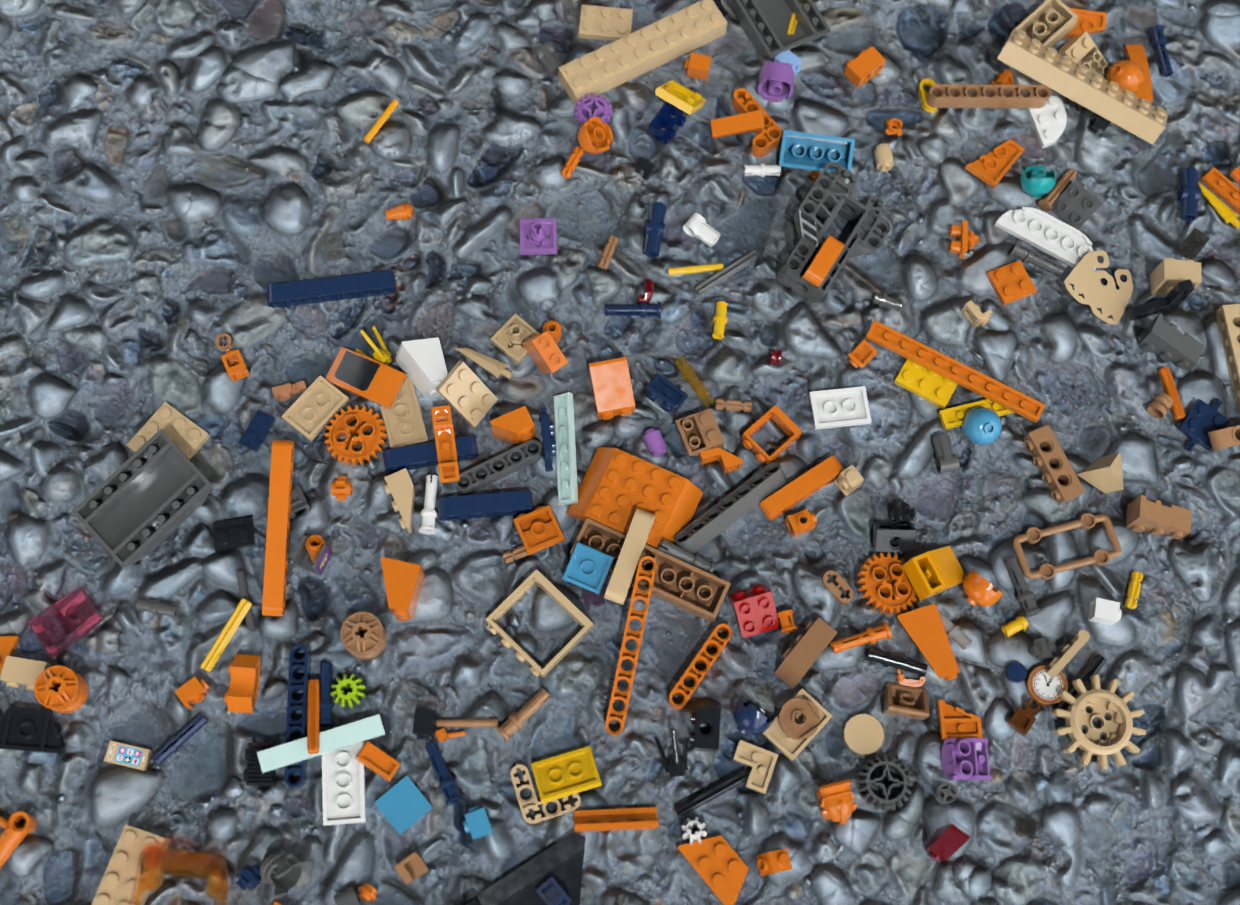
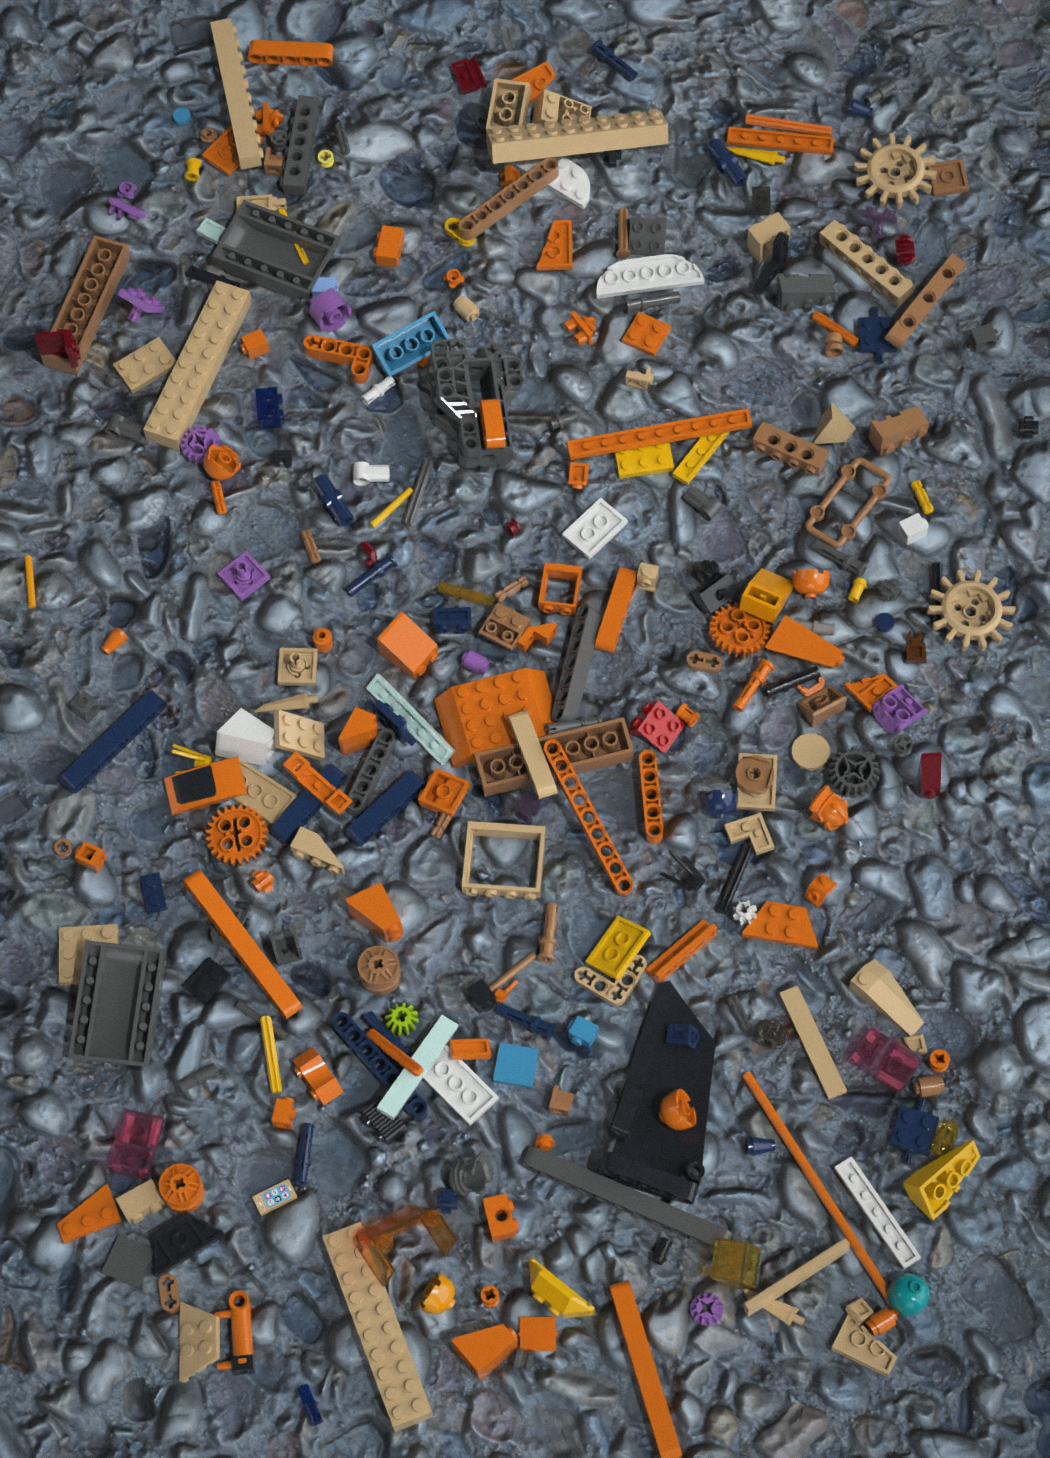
camera: 30 degrees left, 5 degrees down
nougat plate [272,381,307,401] -> none
tan plate [281,375,349,442] -> none
orange cone [305,535,325,562] -> none
white pin [419,475,438,535] -> none
orange panel [522,331,568,374] -> none
dark azure tile [562,542,615,594] -> none
yellow container [655,80,706,115] -> none
black brick [689,707,721,752] -> none
orange tile [711,109,765,139] -> none
yellow pin [712,301,728,339] -> none
medium nougat wedge [774,618,838,688] -> none
orange brick [784,508,817,539] -> none
dark azure cylinder [962,406,1002,445] -> none
teal cylinder [1020,165,1057,197] -> none
tile [1026,665,1068,705] -> none
tan plate [1047,630,1090,679] -> none
tan piece [1064,250,1133,325] -> none
orange cylinder [1106,60,1144,92] -> none
orange slope [1124,44,1153,104] -> none

